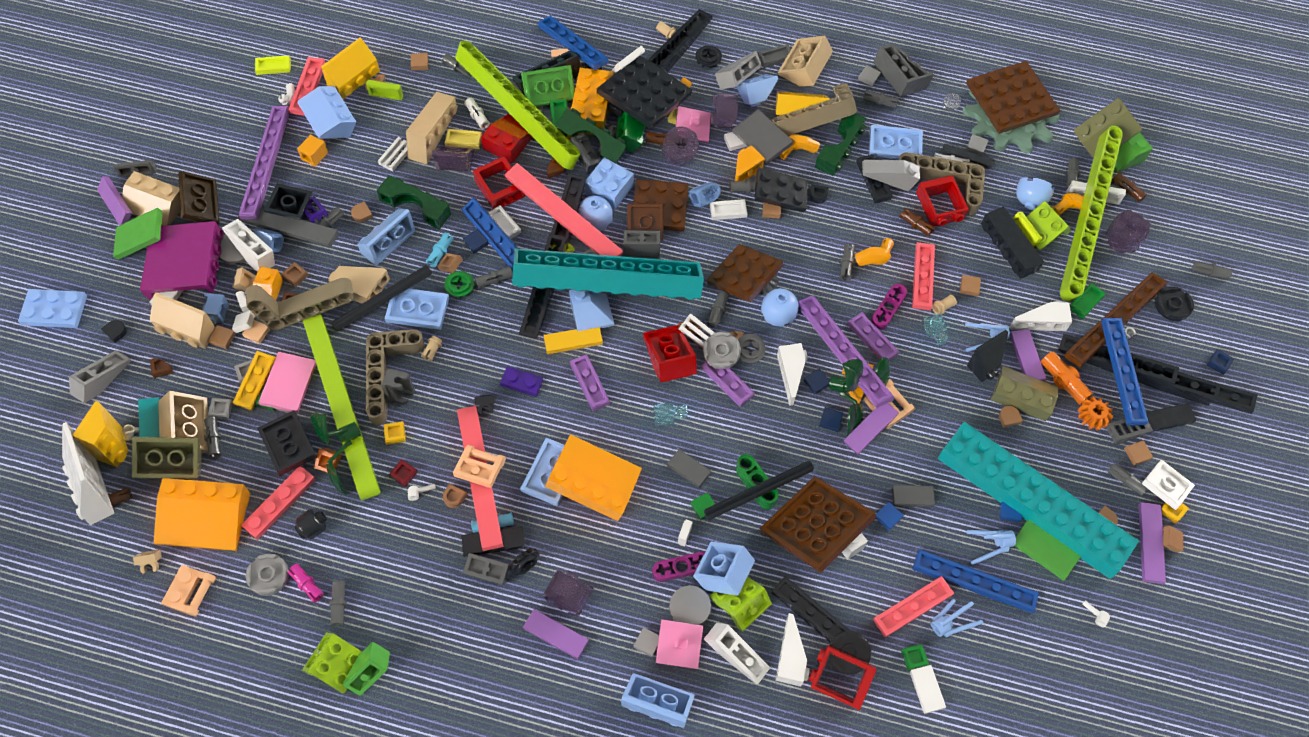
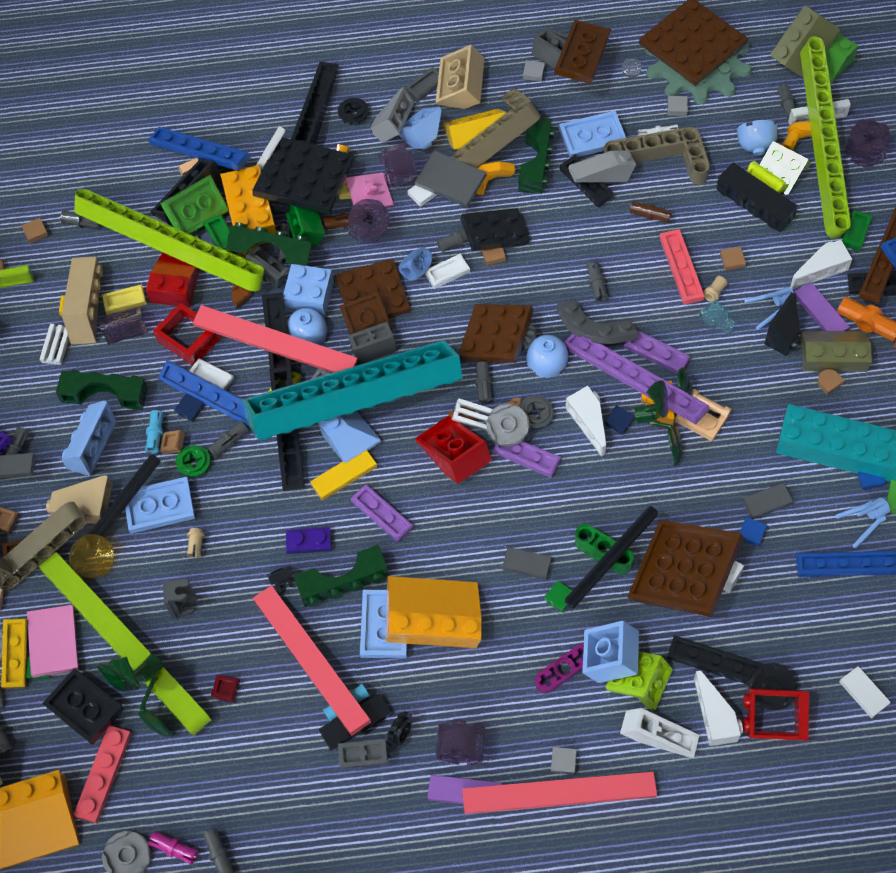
camera: 15 degrees left, 0 degrees up
black head [294,509,327,539] -> none
orange slope [314,448,342,473] -> none
medium nougat tile [351,201,373,222] -> none
dark tan beam [366,329,425,426] -> none
yellow tile [383,421,406,445] -> none
white hand [408,484,436,501] -> none
medium nougat tile [443,484,468,508] -> none
light nougat plate [453,445,506,488] -> none
white pin [464,97,490,129] -> none
light blue slope [621,673,695,728] -> none
clear light blue plate [653,403,688,425] -> none
bright pink piece [655,620,703,669] -> none
tan pin [656,21,676,39] -> none
light grey tile [669,585,711,625] -> none
white tile [678,519,693,547] -> none
light orange slope [735,145,765,181] -> none
black tile [809,184,829,204] -> none
dark blue tile [819,407,843,432] -> none
medium lavender tile [844,403,899,455] -> none
light orange arm [855,238,894,266] -> none
dark grey pin [863,89,899,109] -> none
magenta beam [871,284,907,330] -> none
coral plate [873,576,954,638] -> none
green tile [901,644,929,671] -> none
red window [916,175,969,226] -> none
light blue plant [930,599,983,638] -> none
black tile [942,142,994,167] -> none
reddish brown pin [1112,172,1147,203] -> none
none -> clear yellow dish [69,534,114,578]
none -> dark green arch [294,545,389,607]
none -> coral tile [462,772,657,815]
none -> reddish brown tile [554,20,611,84]
none -> dark grey plate [557,300,638,344]

